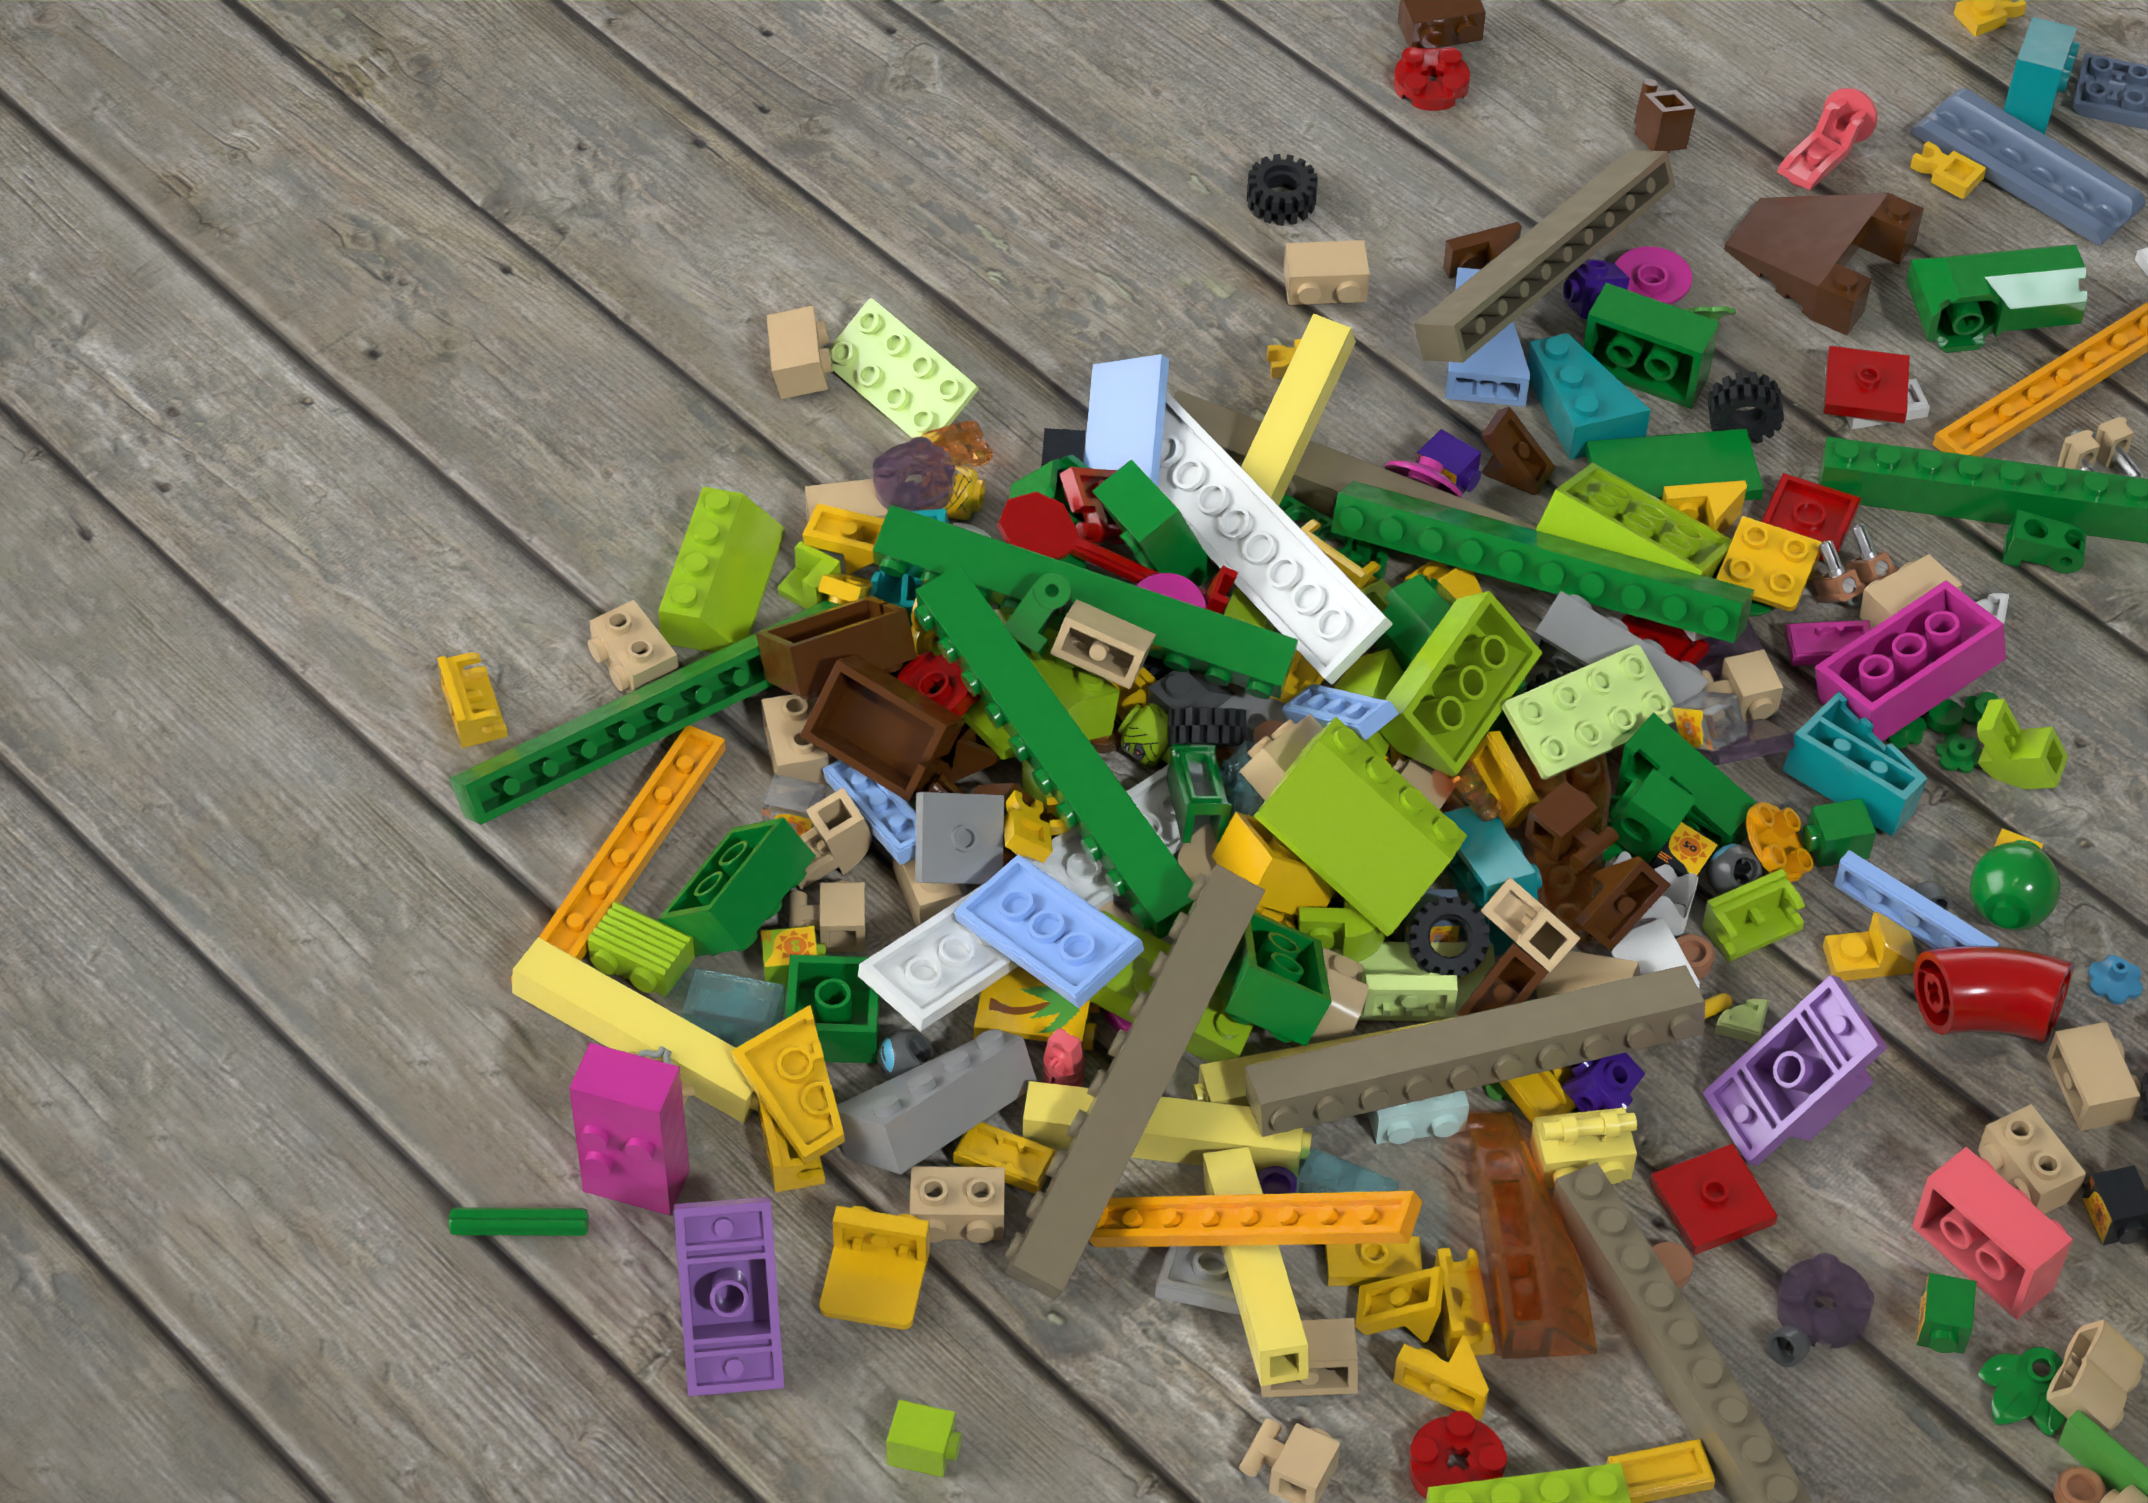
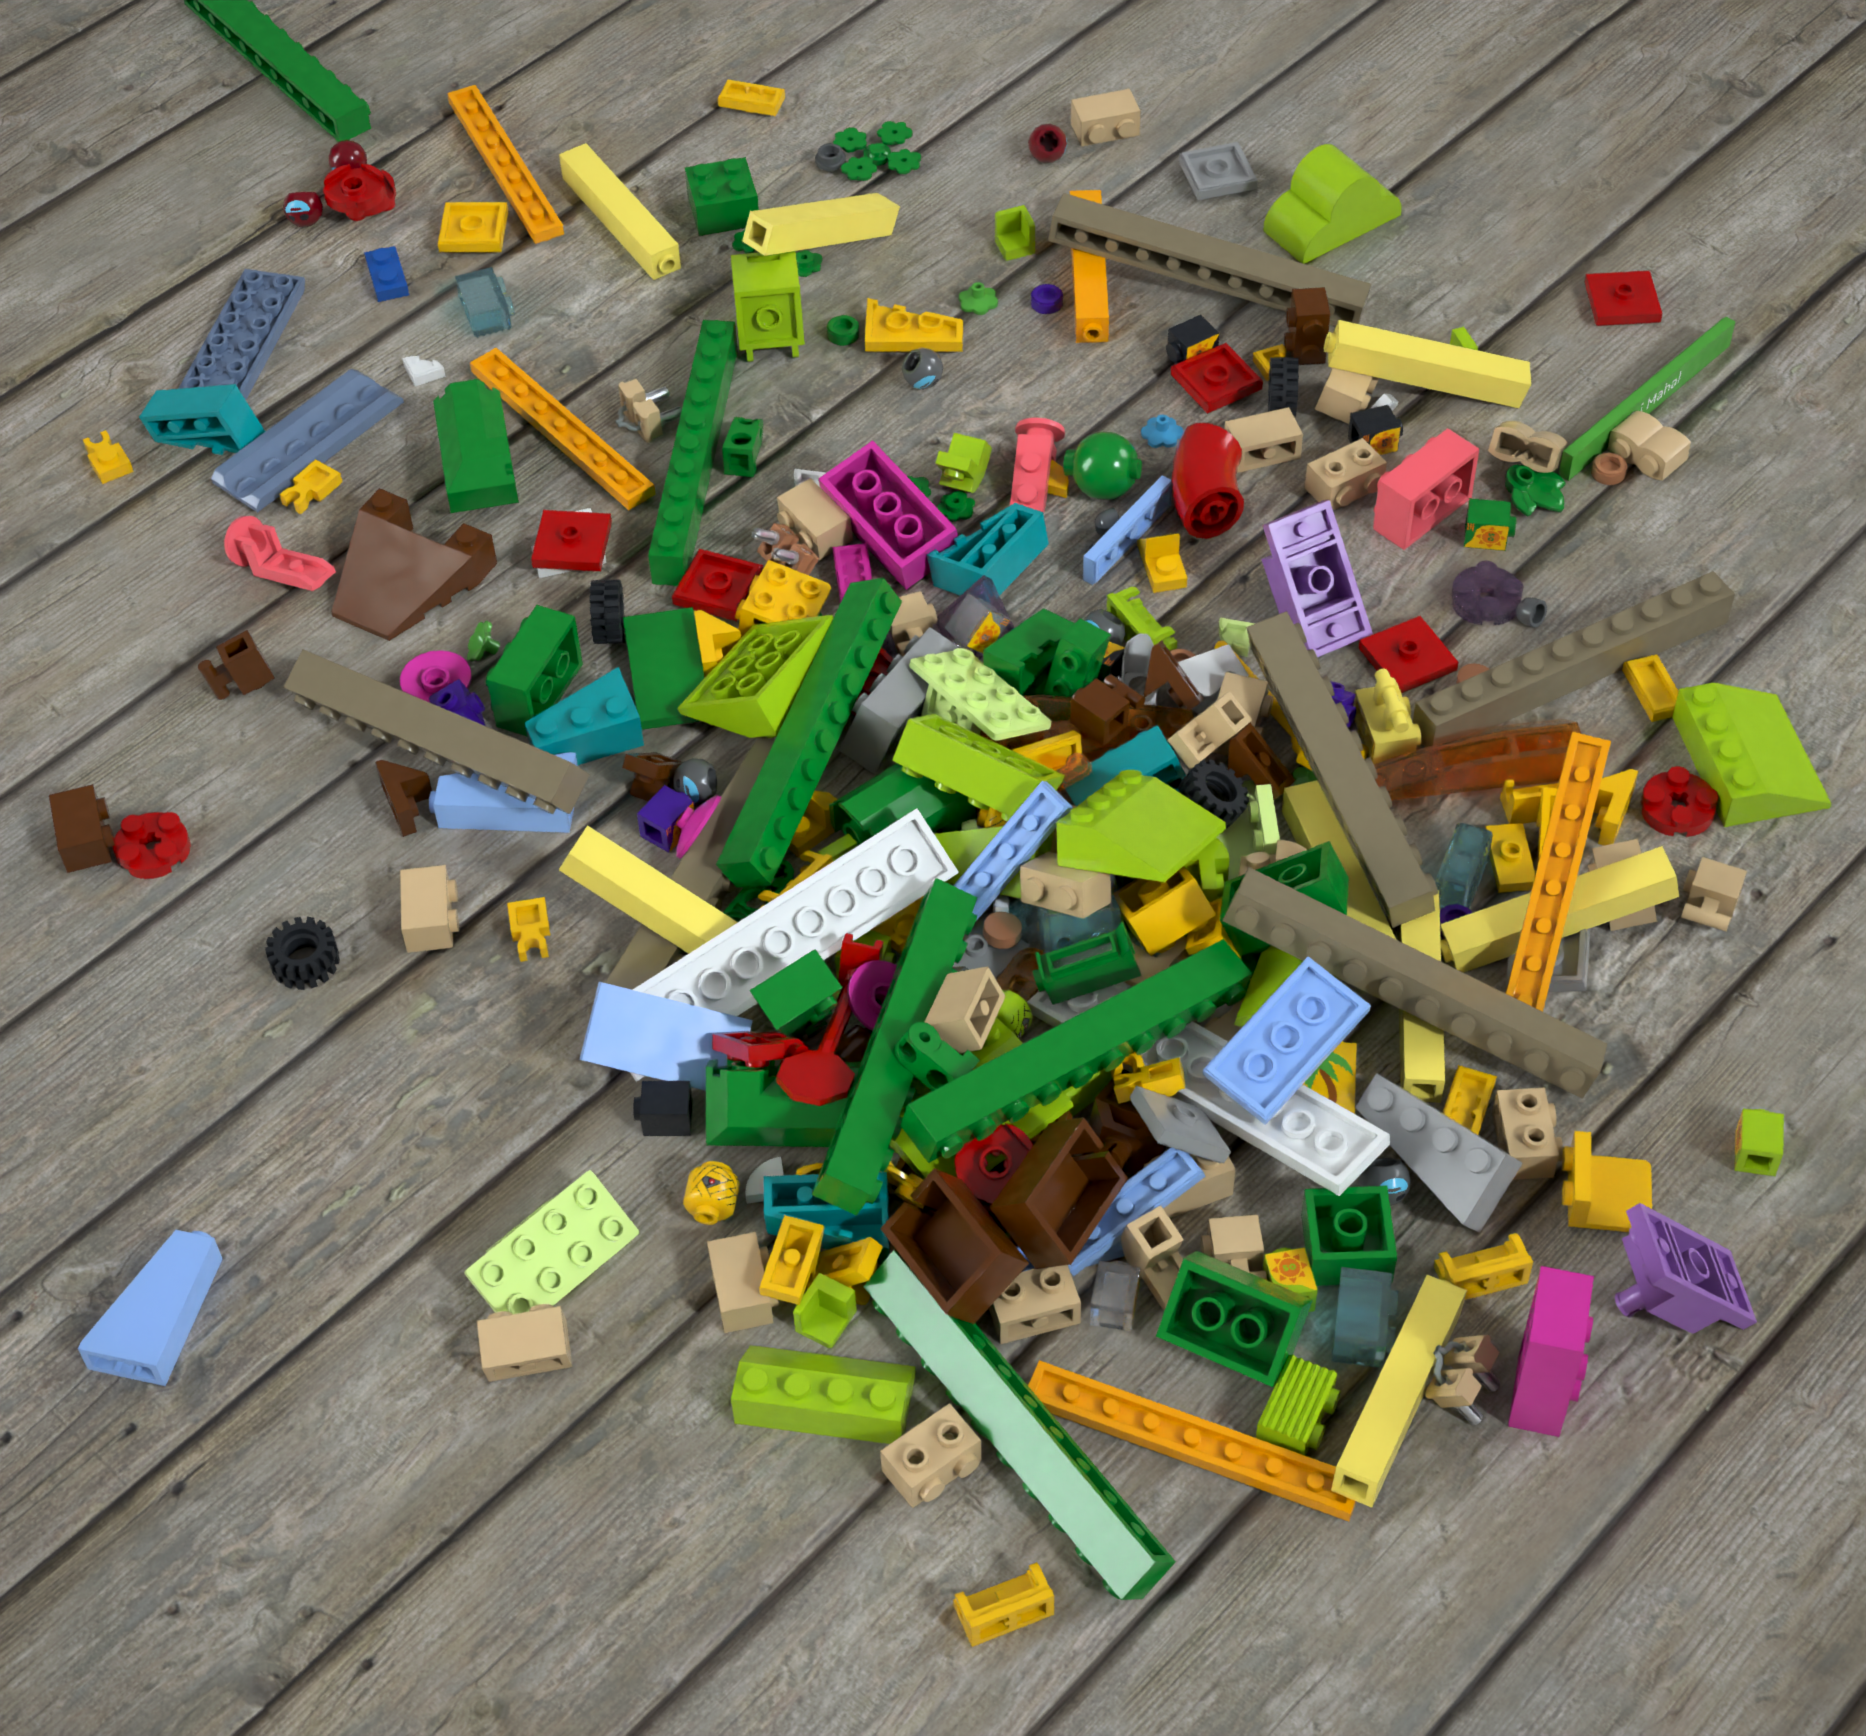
camera: 90 degrees left, 0 degrees up
green axle [449,1207,589,1236] -> none
yellow wing [731,1005,845,1165] -> none
plate [873,437,956,511] -> none
clear orange plate [916,420,993,471] -> none
coral hinge [1043,1028,1085,1087] -> none
black tyre [1168,707,1246,747] -> none
light orange dish [1746,802,1814,882] -> none
green brick [1803,798,1876,867] -> none
none -> light blue slope [78,1230,222,1386]
none -> dark grey piece [673,758,717,805]
none -> coral piece [1010,417,1065,513]

